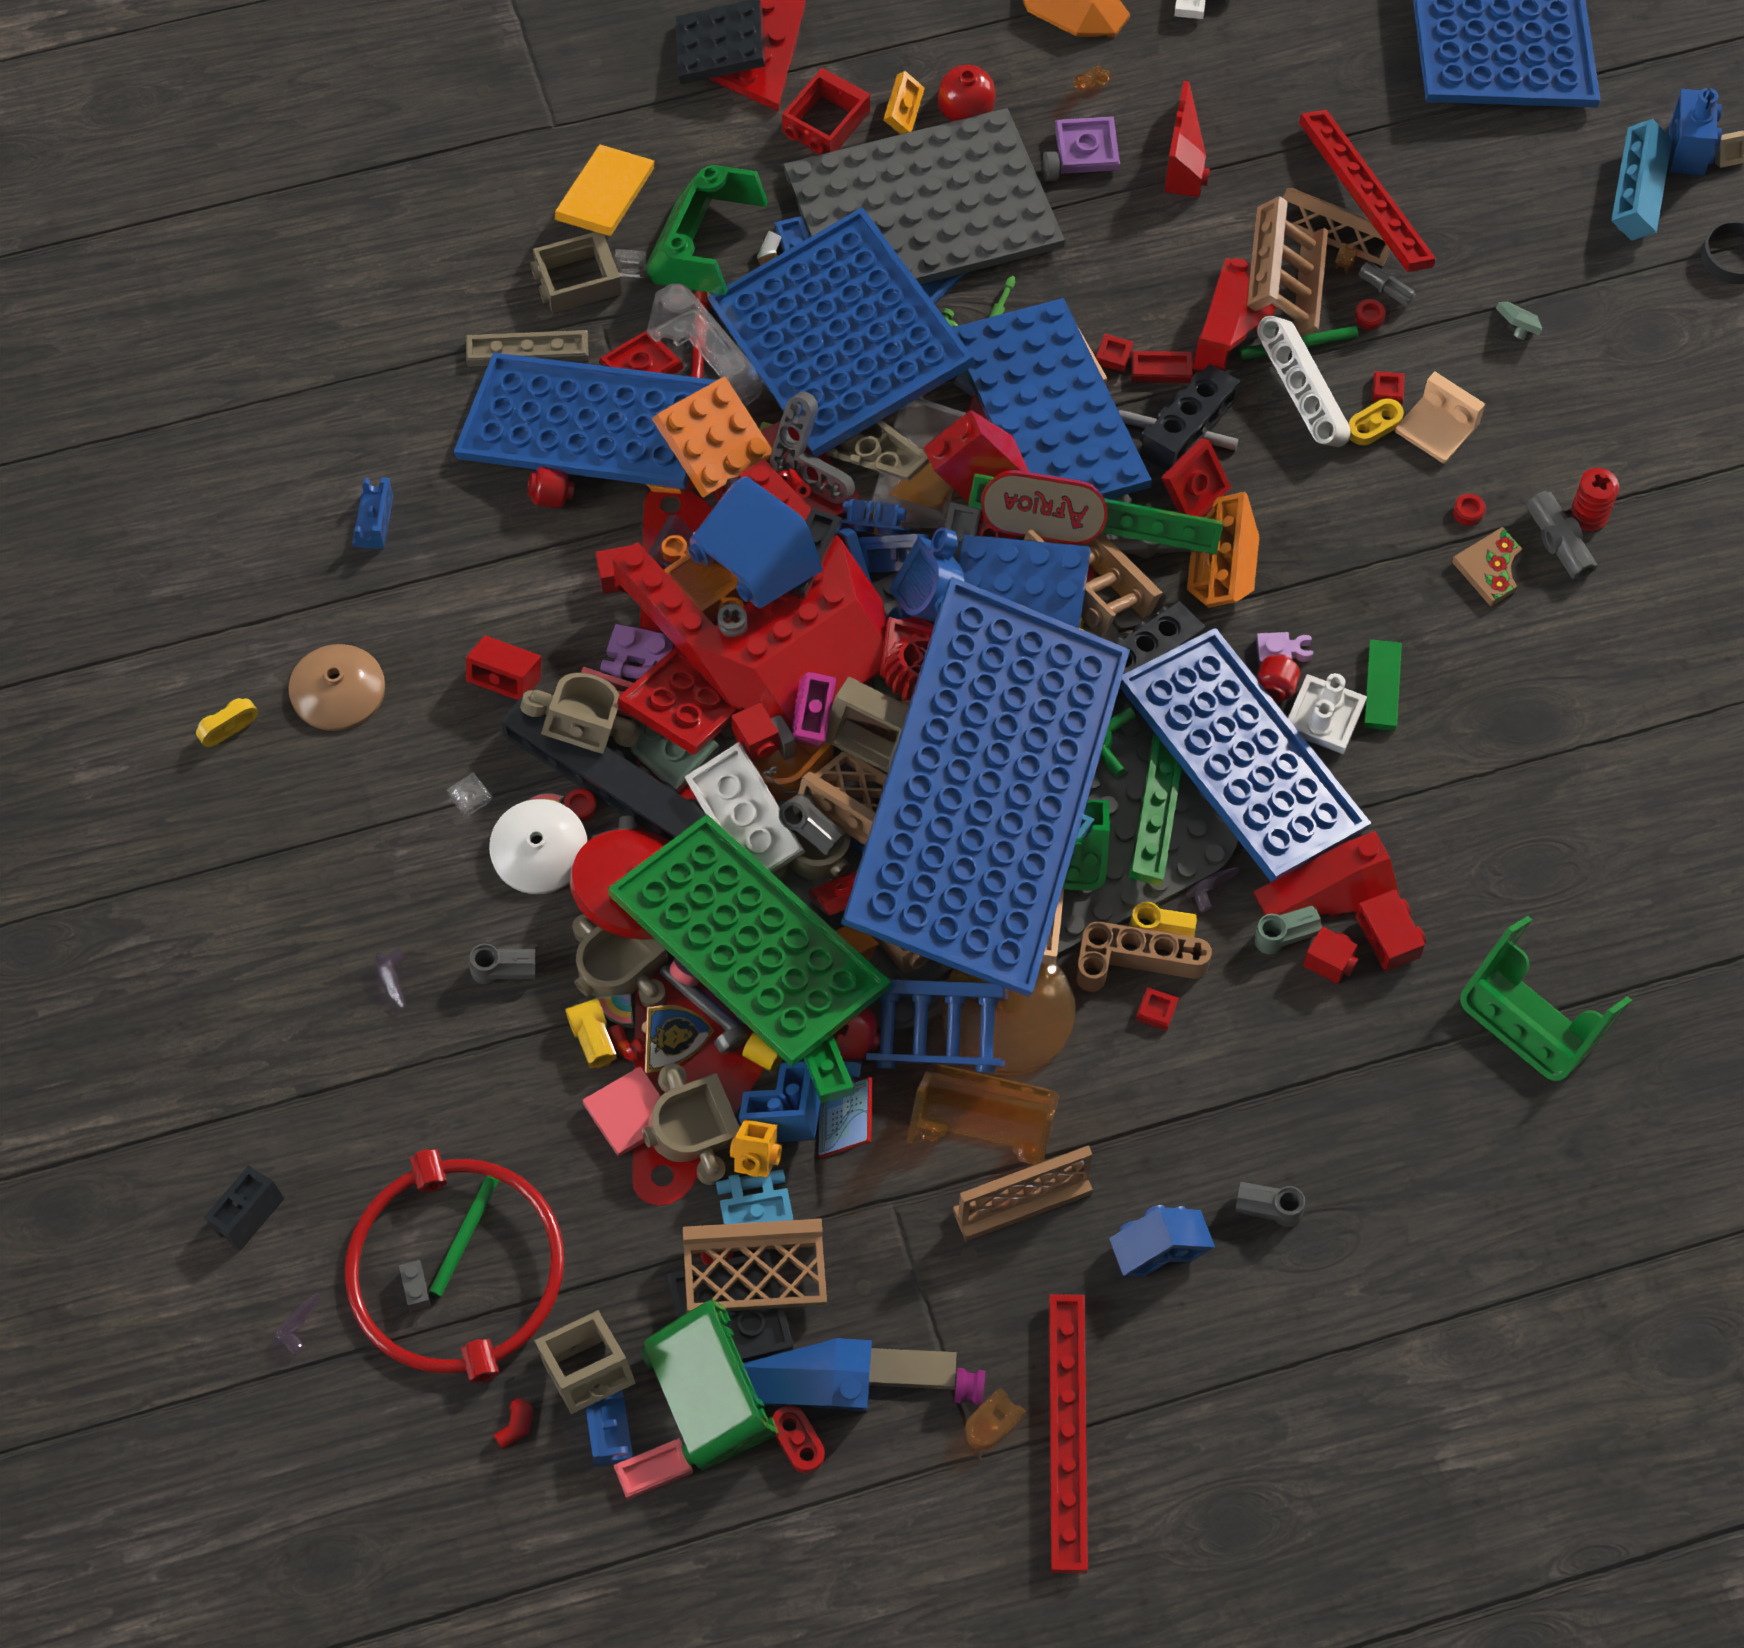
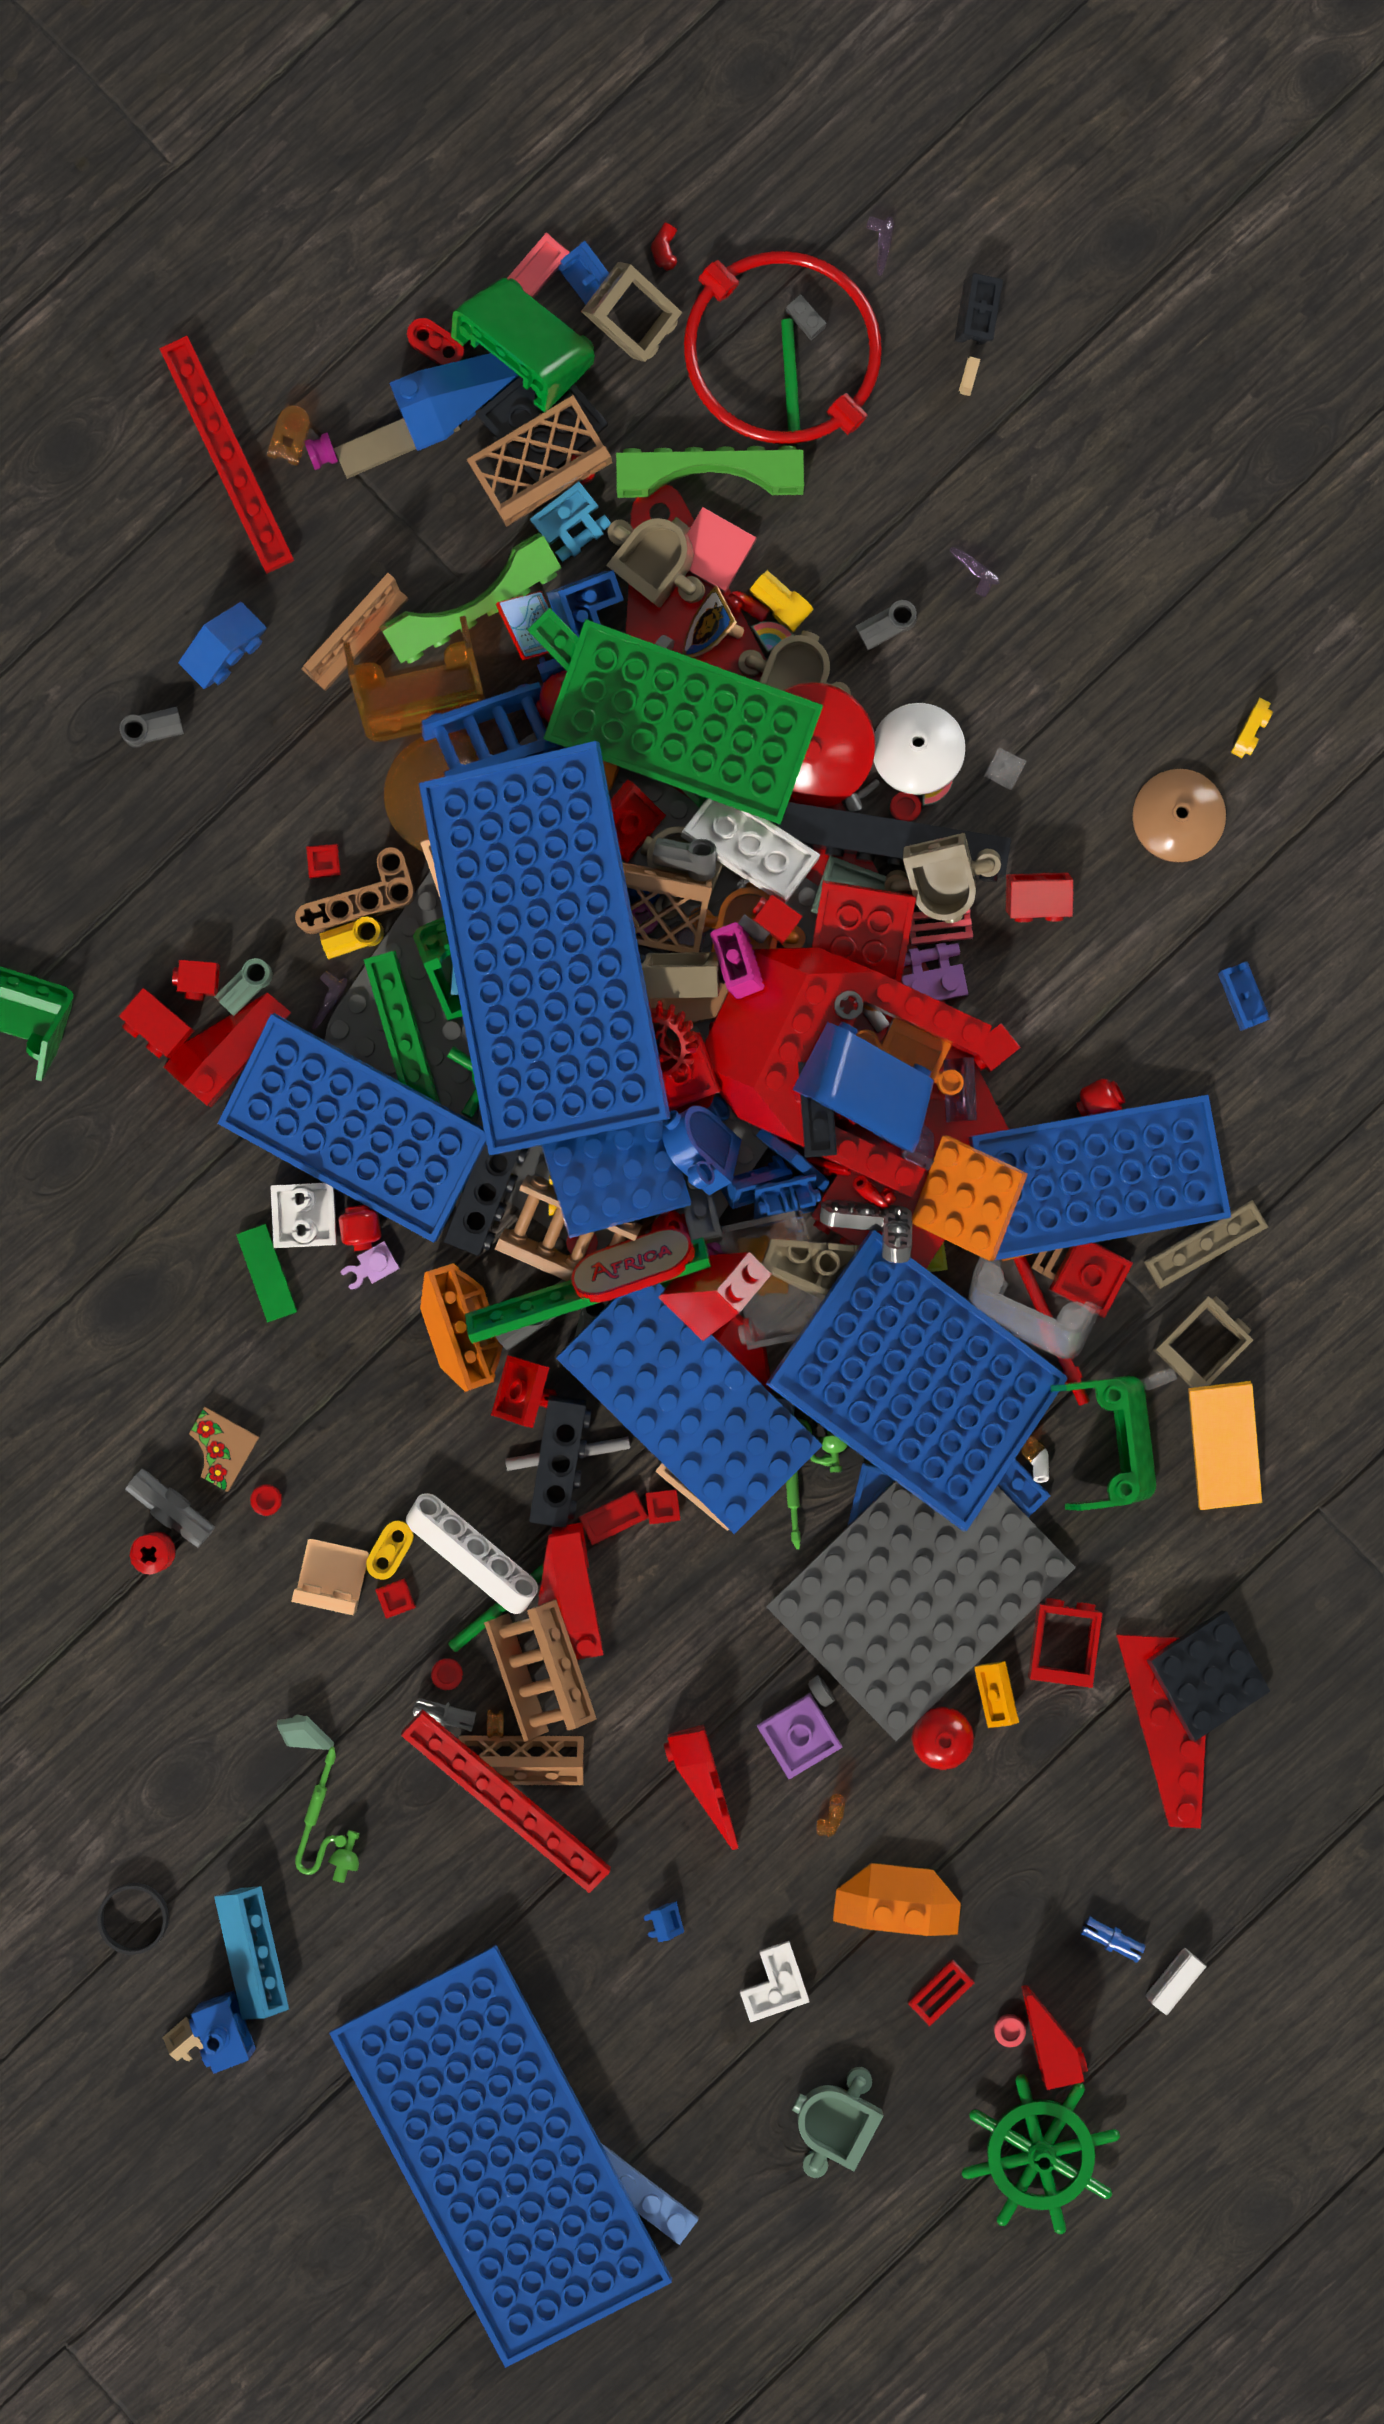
camera: 160 degrees right, 25 degrees up
light orange brick [730,1119,782,1178] -> none
none -> bright green piece [295,1746,360,1883]
none -> bright green arch [379,532,562,664]
none -> bright green arch [616,446,804,498]
none -> blue tile [644,1902,684,1942]
none -> tan tile [959,357,980,396]

